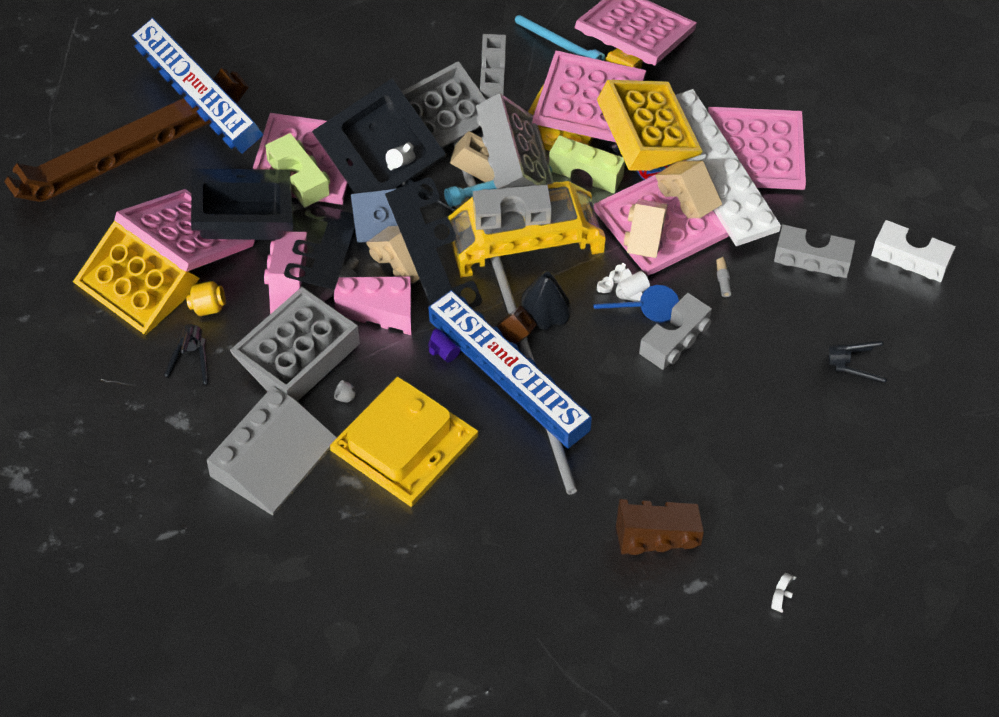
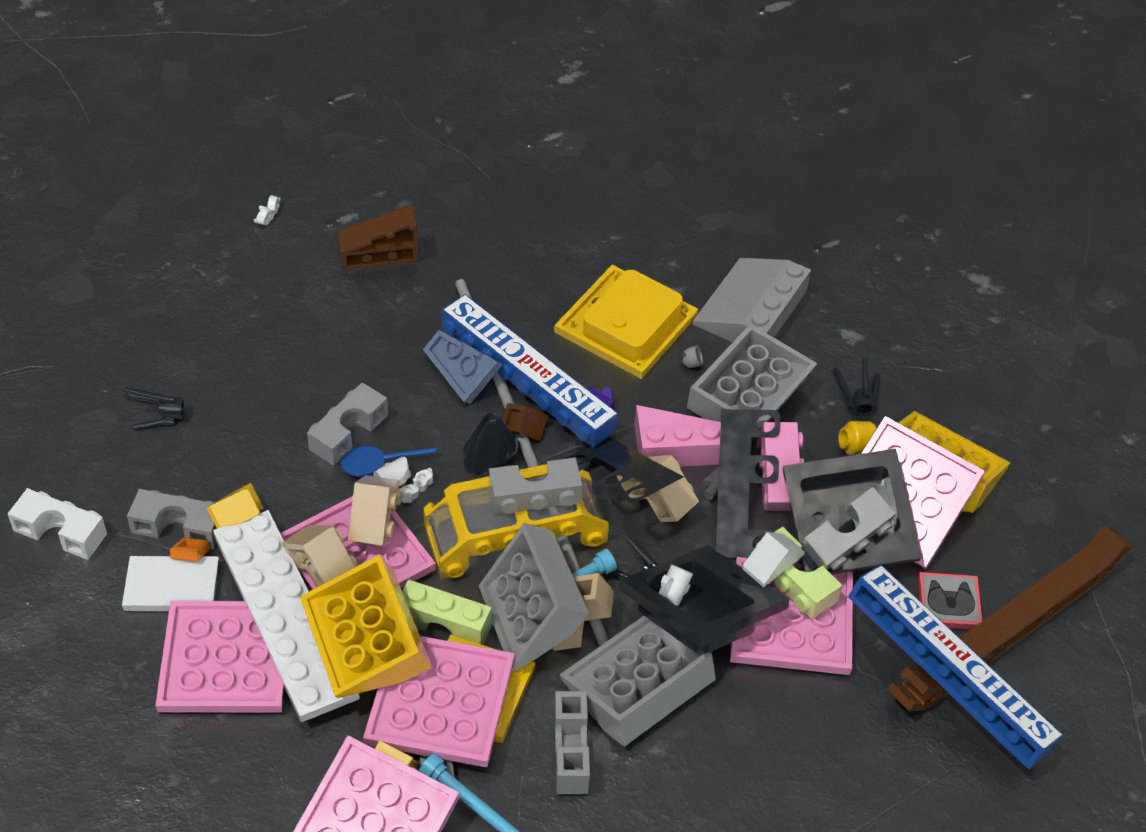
camera: 175 degrees right, 5 degrees down
sand blue plate [351,189,398,244] -> none
light grey piece [716,256,731,297] -> none
none -> white tile [122,556,220,611]
none -> orange tile [170,538,210,562]
none -> yellow slope [206,483,264,529]
none -> sand blue wing [423,330,503,404]
none -> white slope [742,532,805,587]
none -> light grey arch [802,487,896,571]
none -> tile [918,572,982,630]

